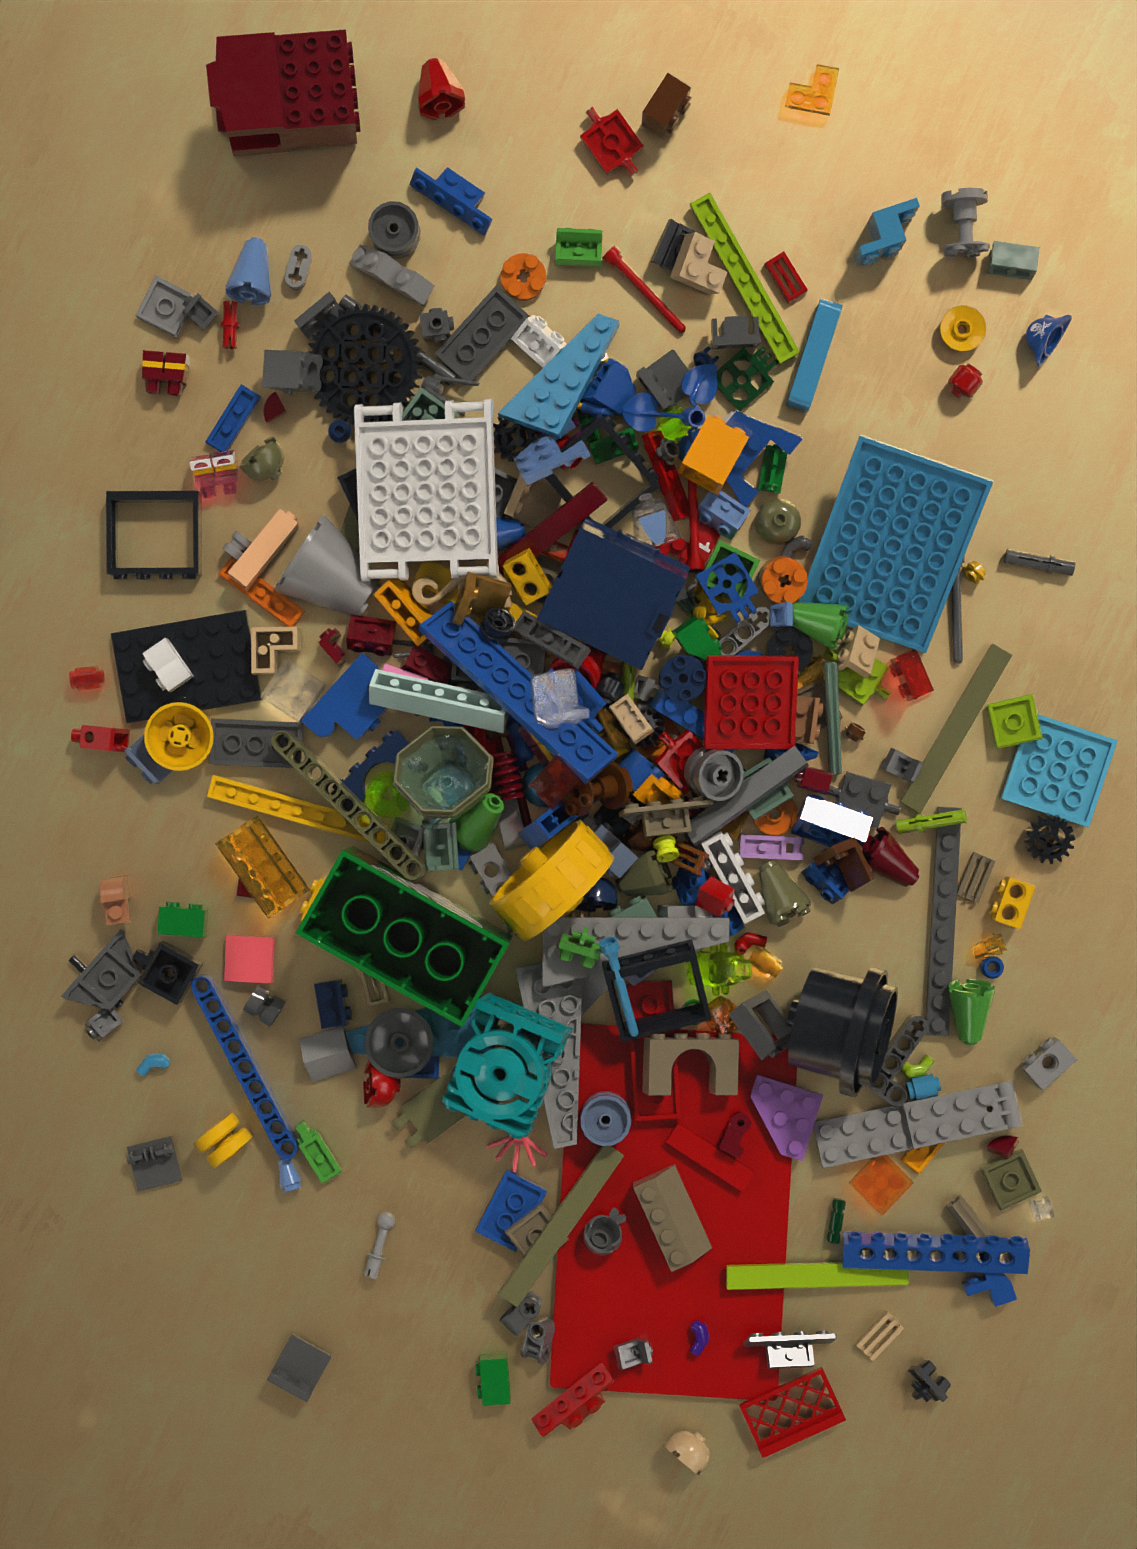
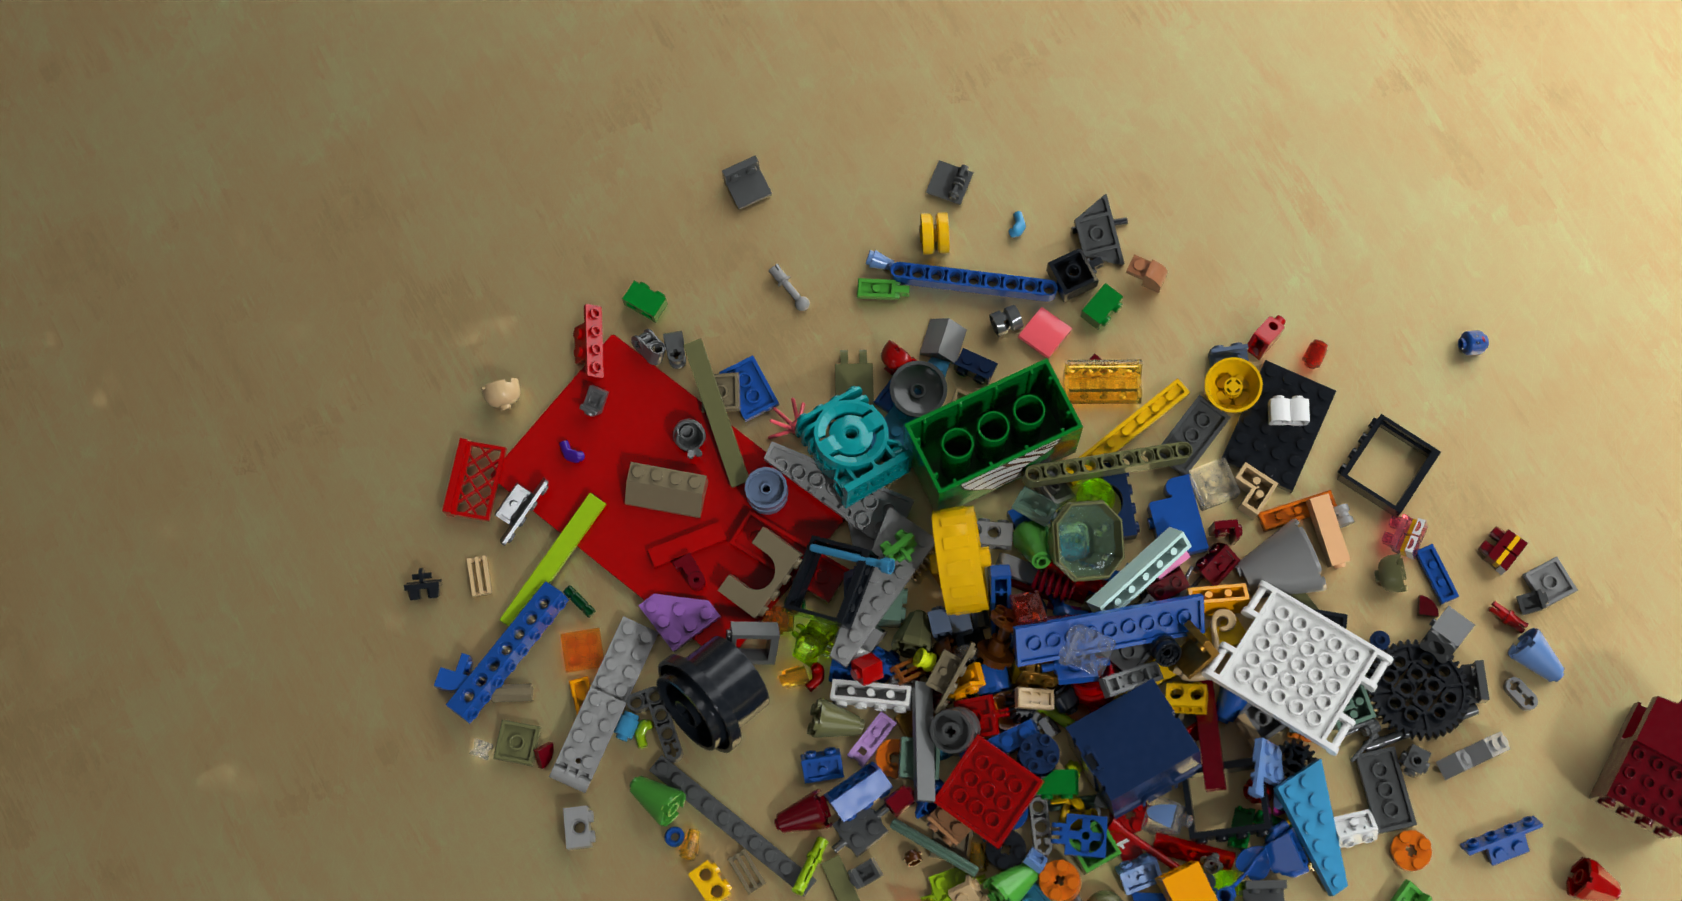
camera: 130 degrees right, 15 degrees down
dark grey bracket [85,1008,123,1042] -> none
dark grey wheel [368,201,421,259] -> none
dark blue cylinder [575,878,618,912] -> none
reddish brown bracket [813,837,874,892] -> none

